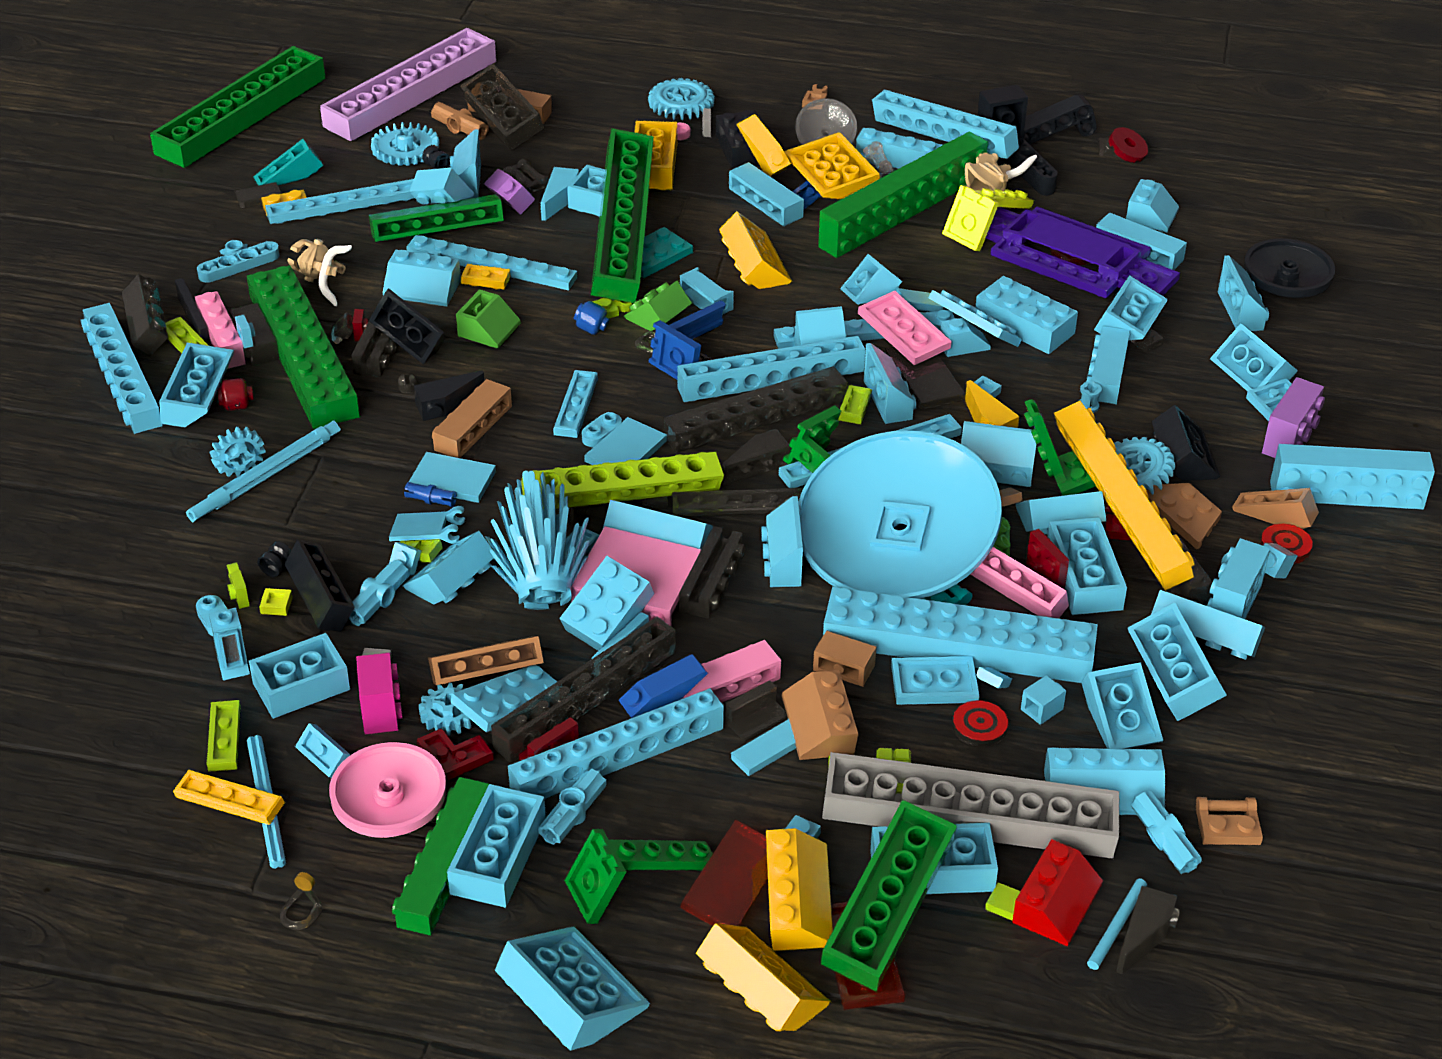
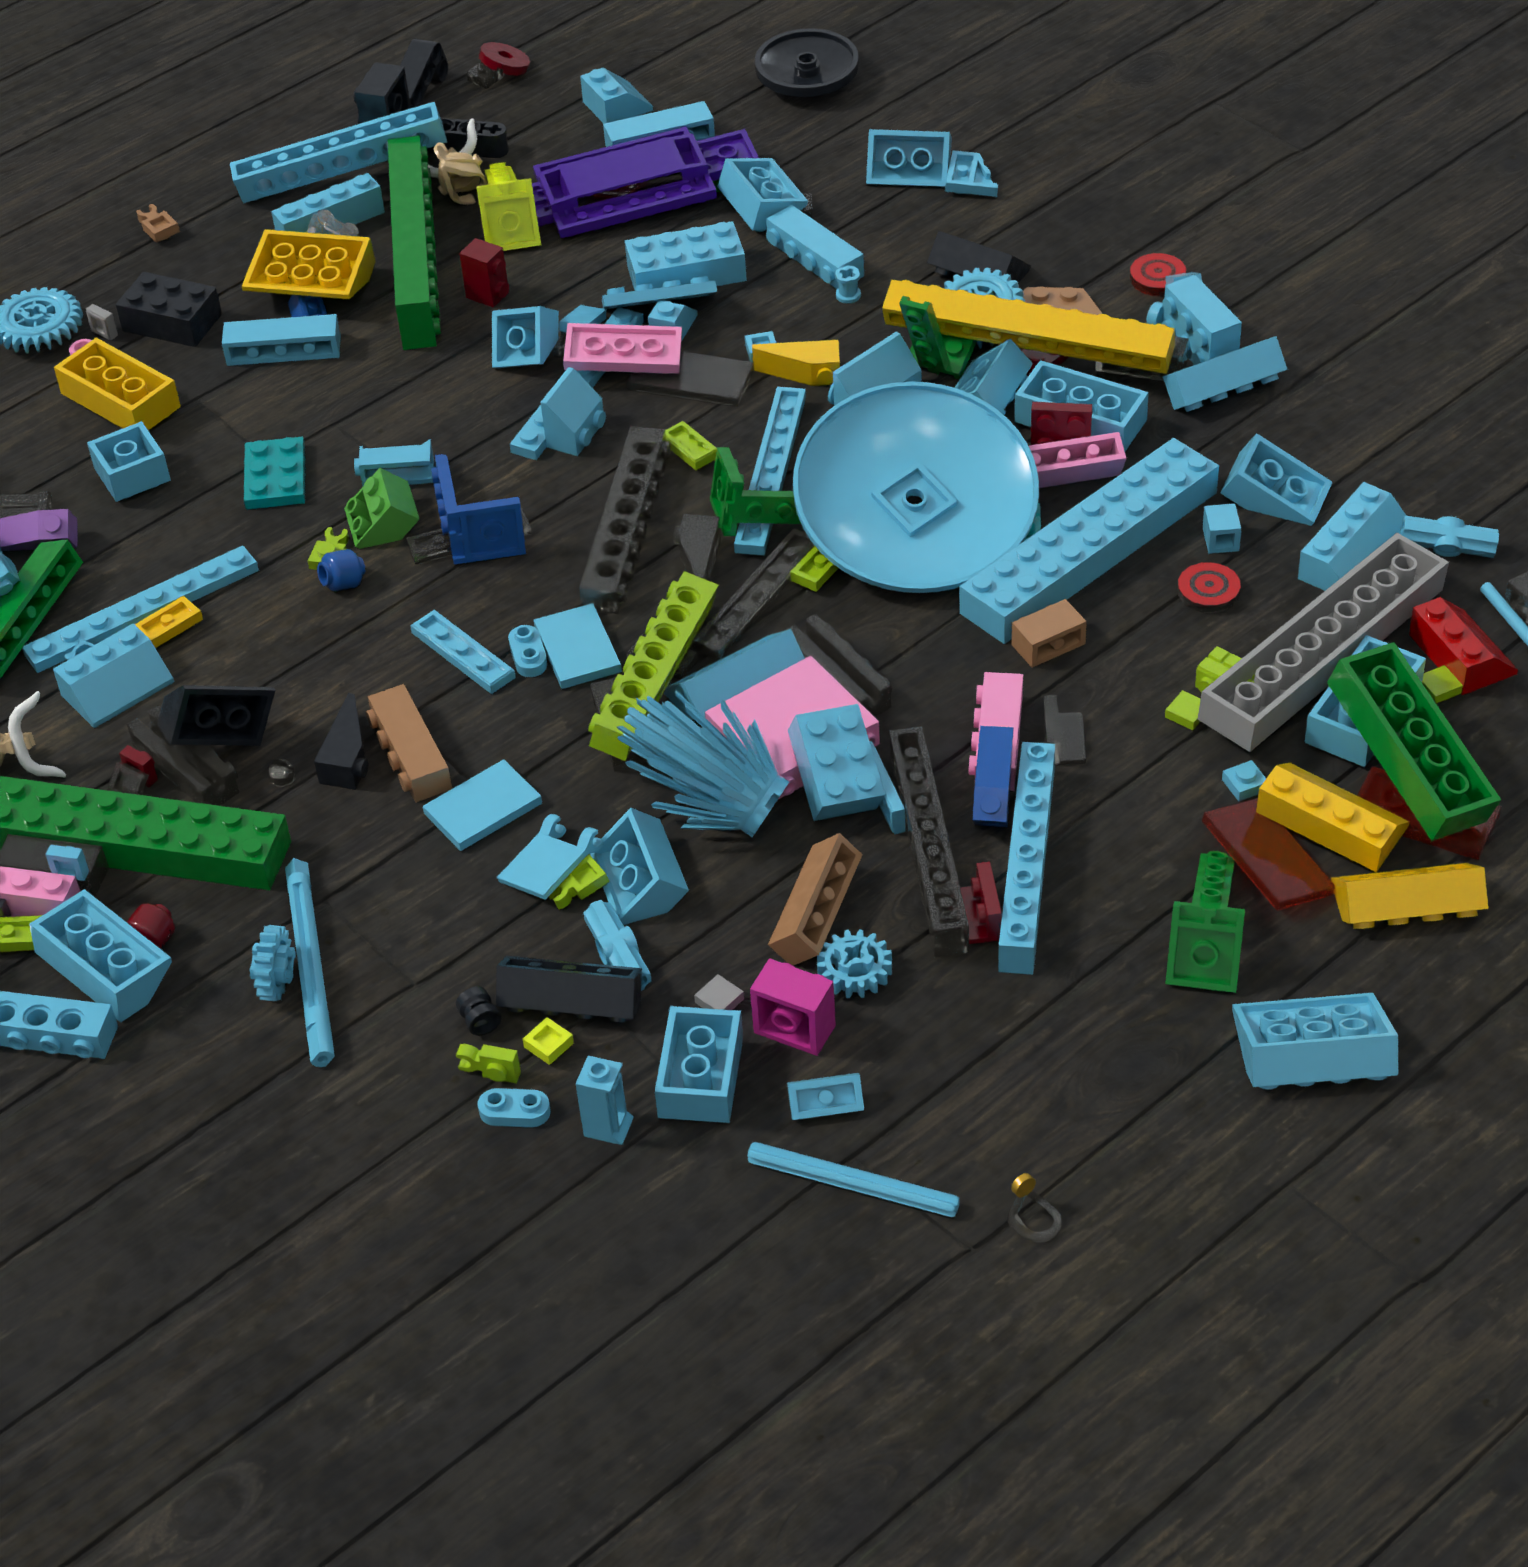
camera: 50 degrees left, 5 degrees up
yellow tile [173,770,285,825] -> none
lime plate [207,700,241,772] -> none
bright pink dish [329,742,446,837] -> none
medium azure plate [389,542,421,575] -> none
green brick [392,777,492,936] -> none
blue pin [404,482,457,507] -> none
dark red plate [417,728,494,781] -> none
medium azure brick [447,784,546,908] -> none
medium azure plate [451,665,571,732] -> none
bright green slope [456,289,521,348] -> none
medium azure piece [538,768,606,845] -> none
medium azure slope [541,167,579,221] -> none
green brick [591,128,654,303] -> none
medium azure brick [677,336,865,402] -> none
yellow slope [719,211,792,289] -> none
medium azure tile [731,719,796,776] -> none
yellow slope [737,114,791,177] -> none
medium azure slope [761,496,803,587] -> none
medium nougat slope [782,670,858,760] -> none
clear dish [795,99,857,145] -> none
medium azure slope [864,343,916,424] -> none
medium azure plate [891,656,979,705] -> none
tile [976,667,1012,688] -> none
medium azure brick [1127,602,1227,721] -> none
medium nougat plate [1196,797,1263,845] -> none
medium azure slope [1218,255,1269,331] -> none
medium nougat slope [1232,488,1319,529] -> none
medium lavender brick [1262,377,1325,458] -> none
medium azure brick [1270,444,1435,509] -> none
none -> dark red brick [459,238,509,308]

